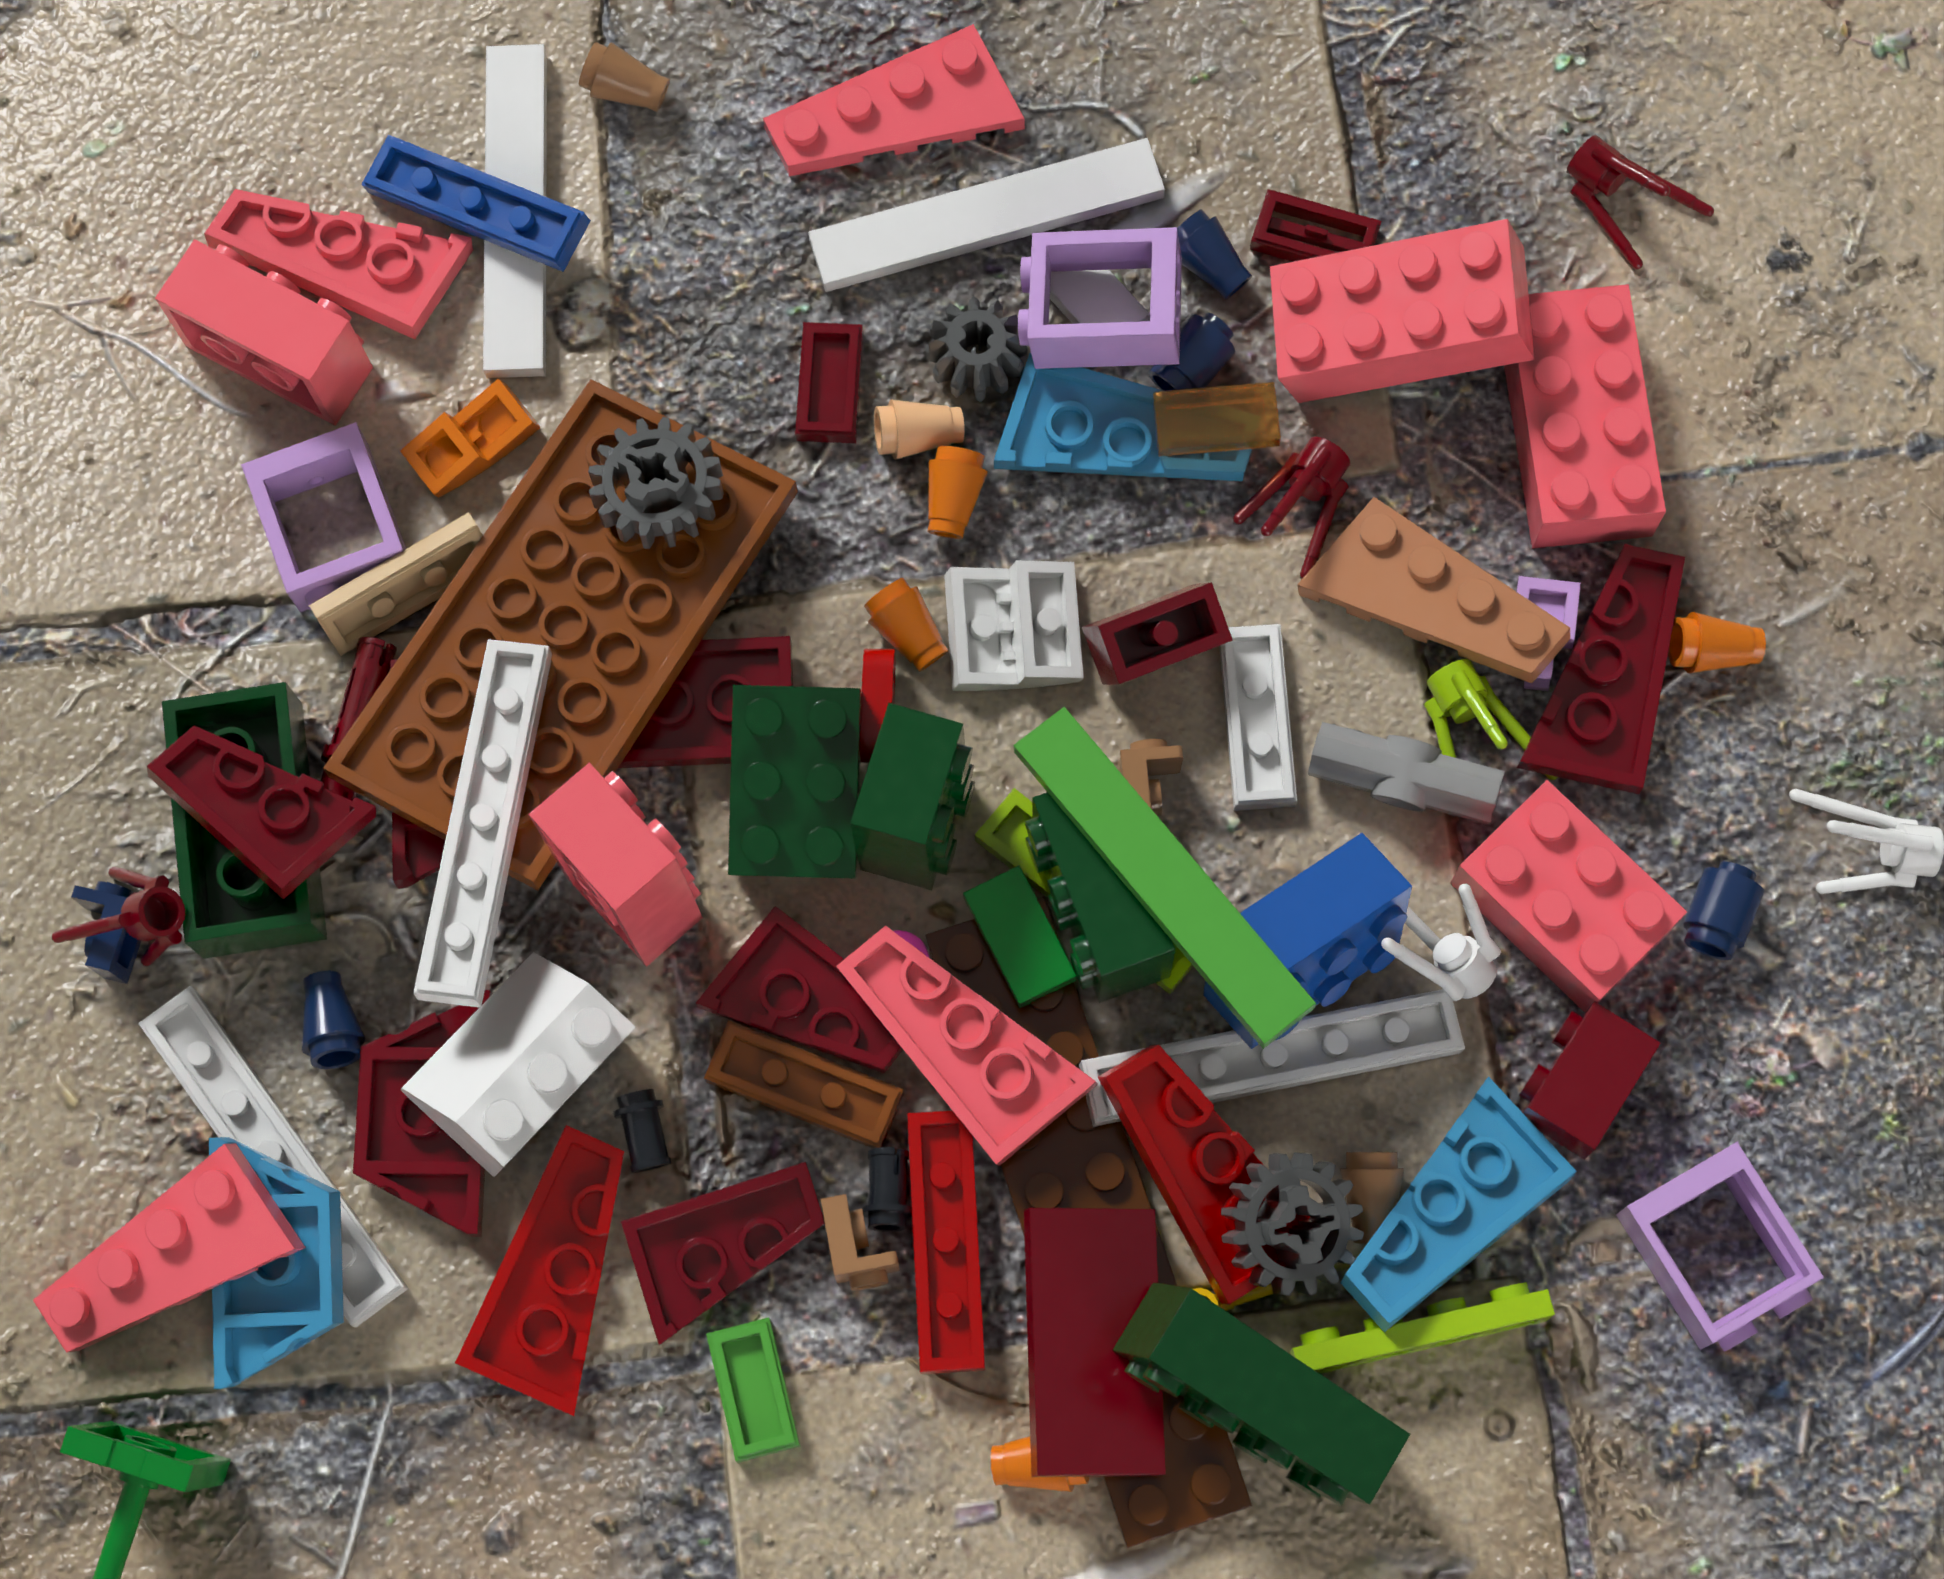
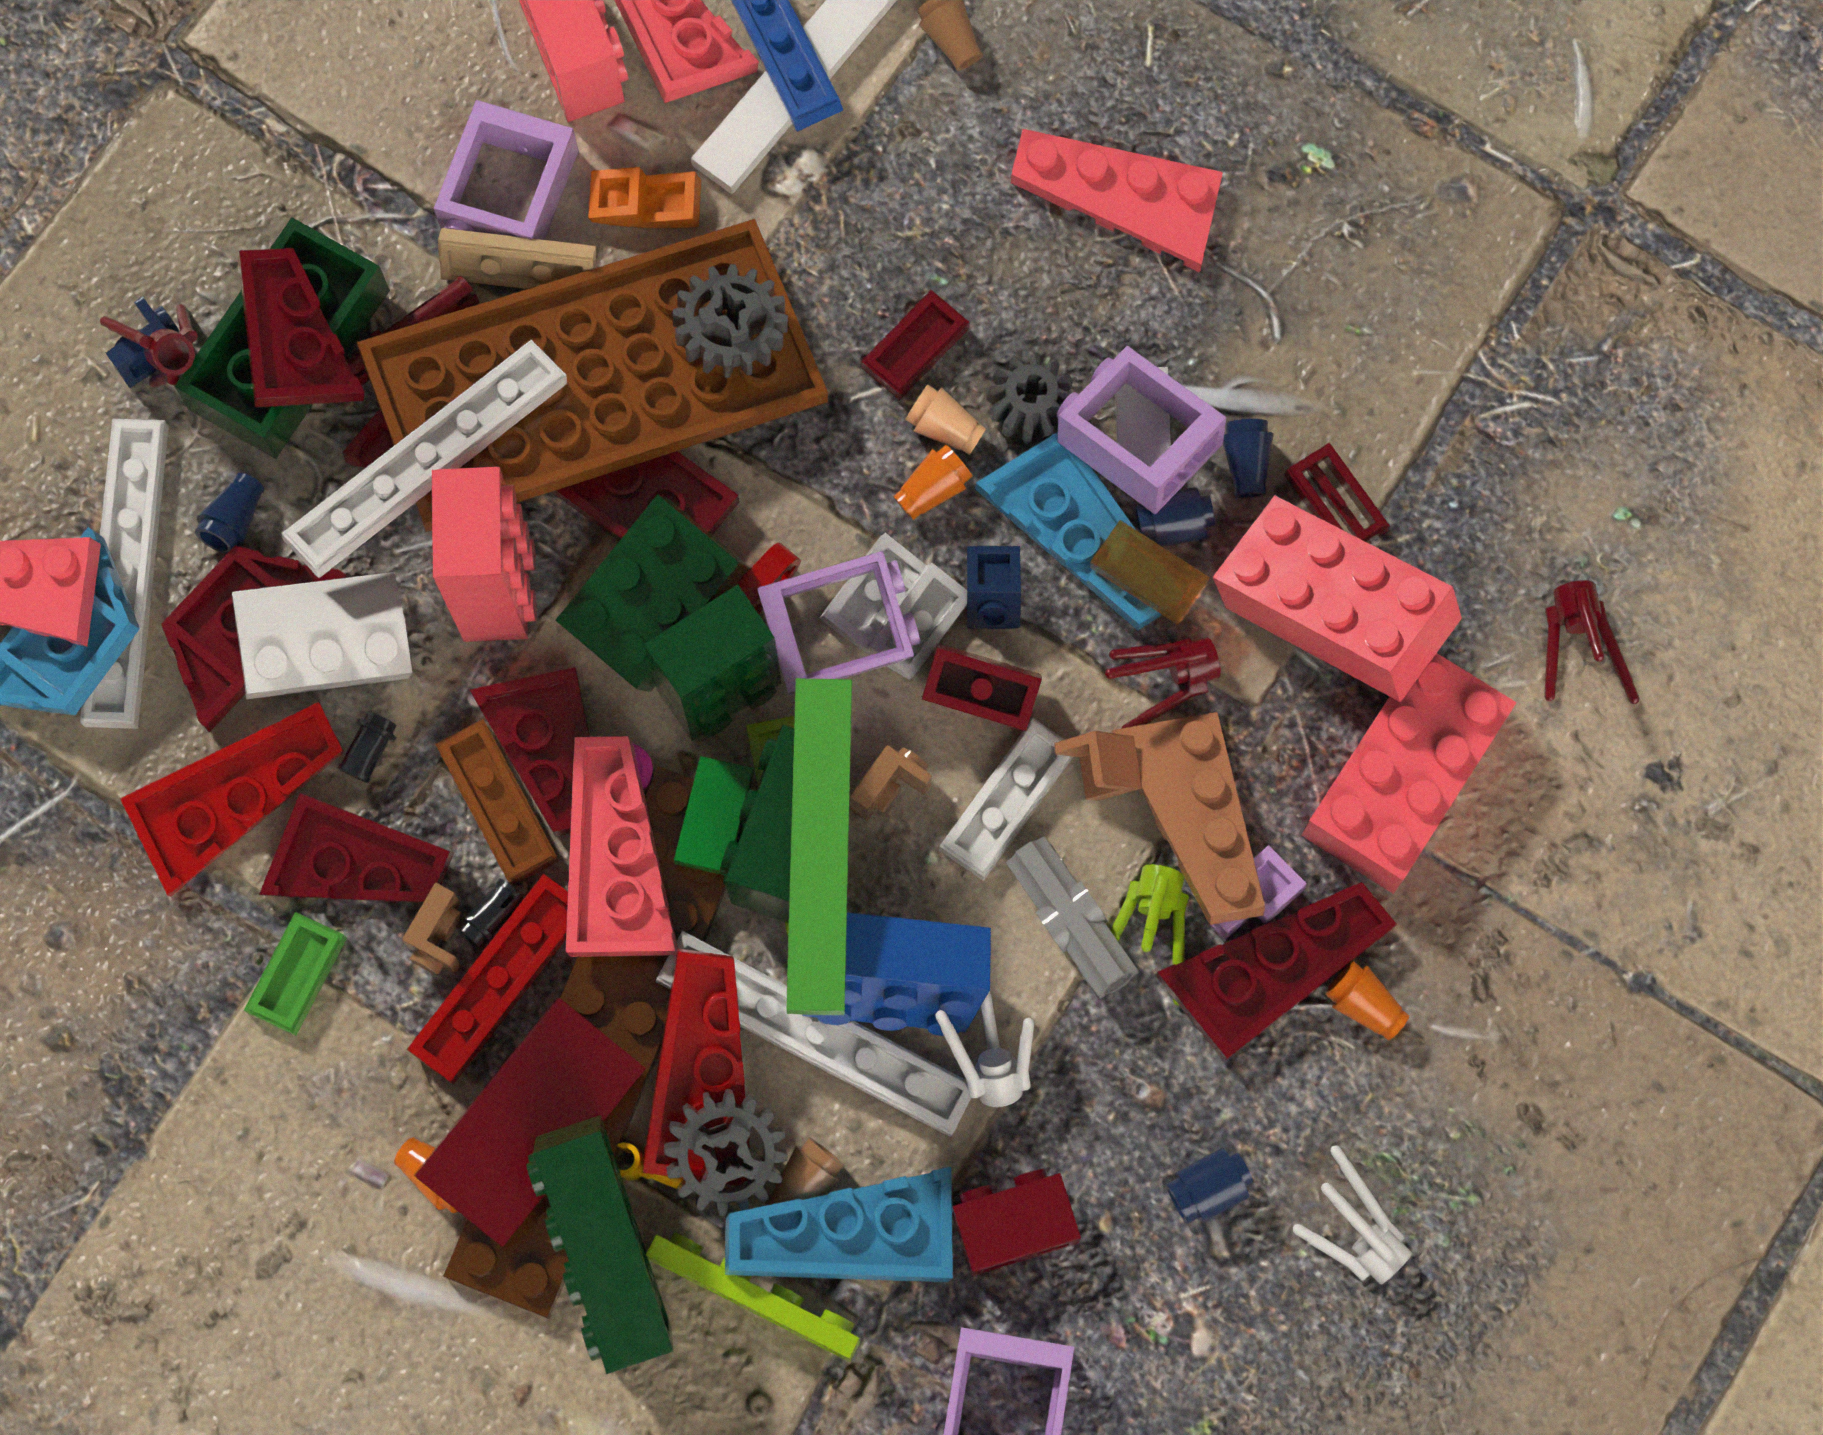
camera: 35 degrees right, 0 degrees up
white tile [808,138,1165,292] -> none
orange cone [864,578,949,672] -> none
coral brick [1450,780,1687,1012] -> none
none -> lavender window [757,551,921,695]
none -> dark blue bracket [967,546,1021,629]
none -> nougat panel [1054,731,1142,801]

